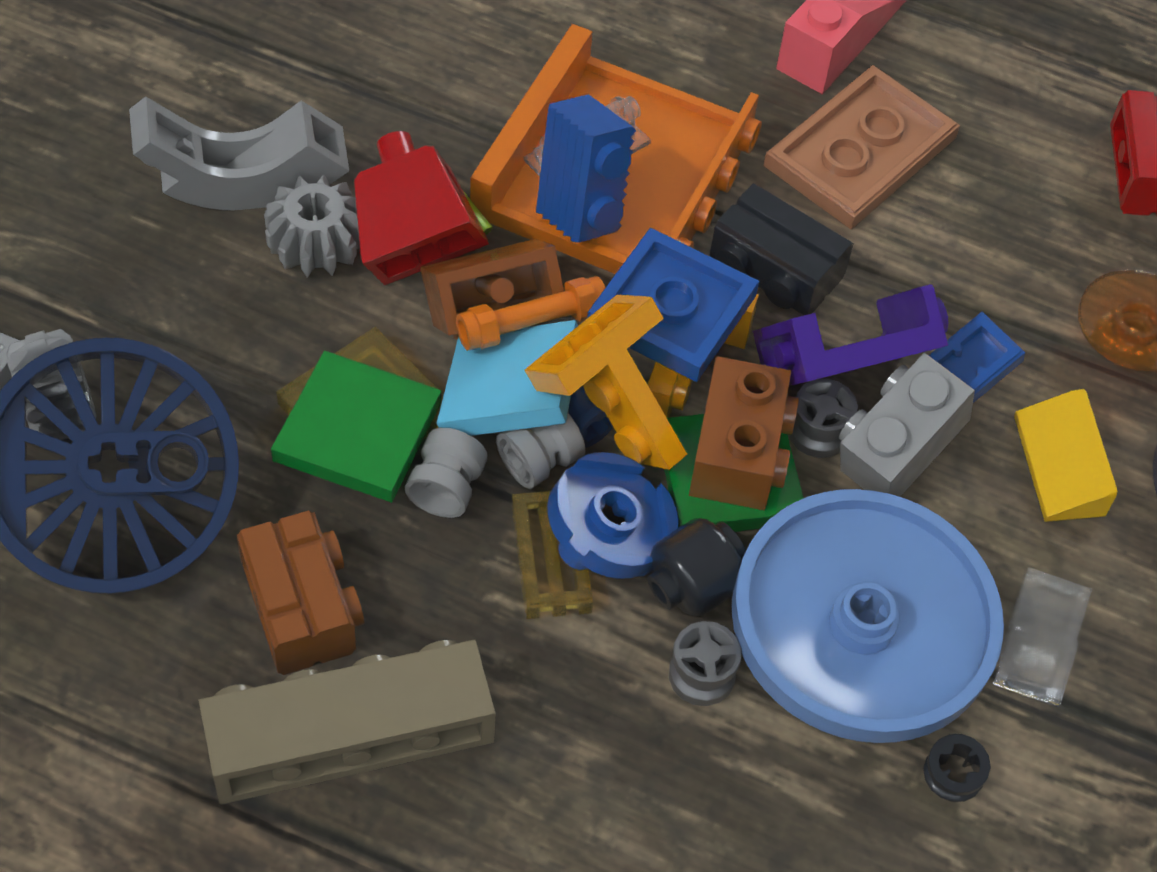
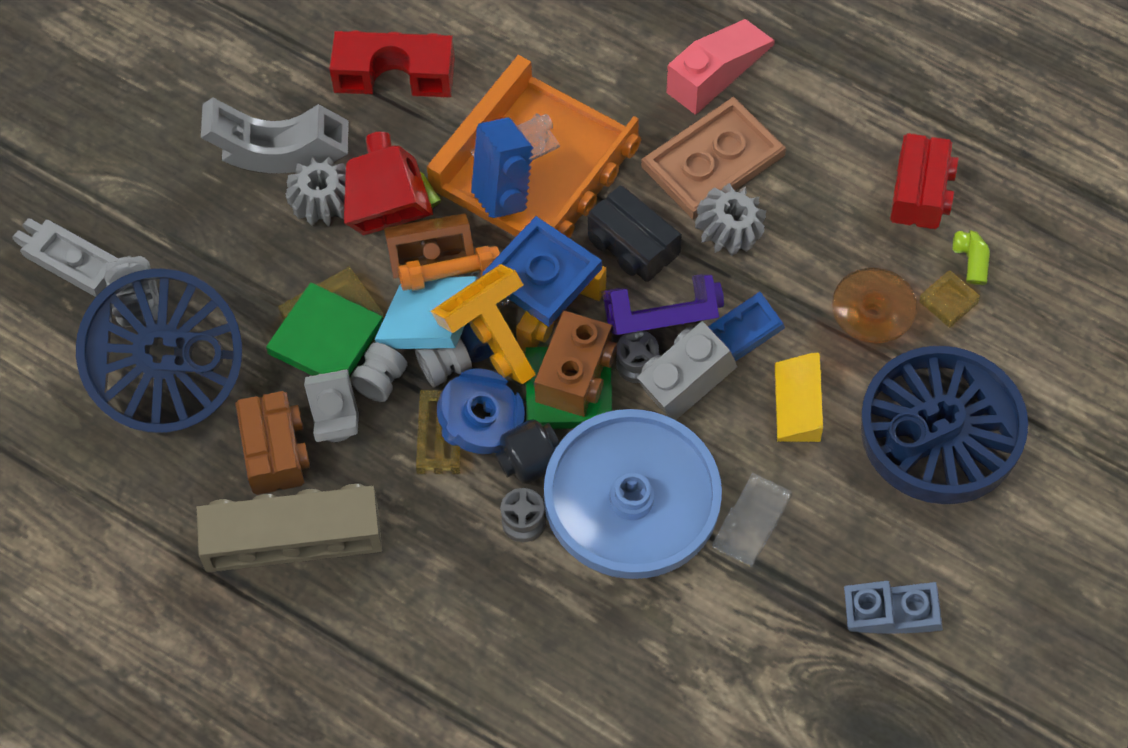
camera: 15 degrees right, 5 degrees up
black bush [923,734,991,802] -> none
none -> light grey bracket [304,369,359,442]
none -> red arch [329,30,455,98]
none -> light grey gear [695,183,766,256]

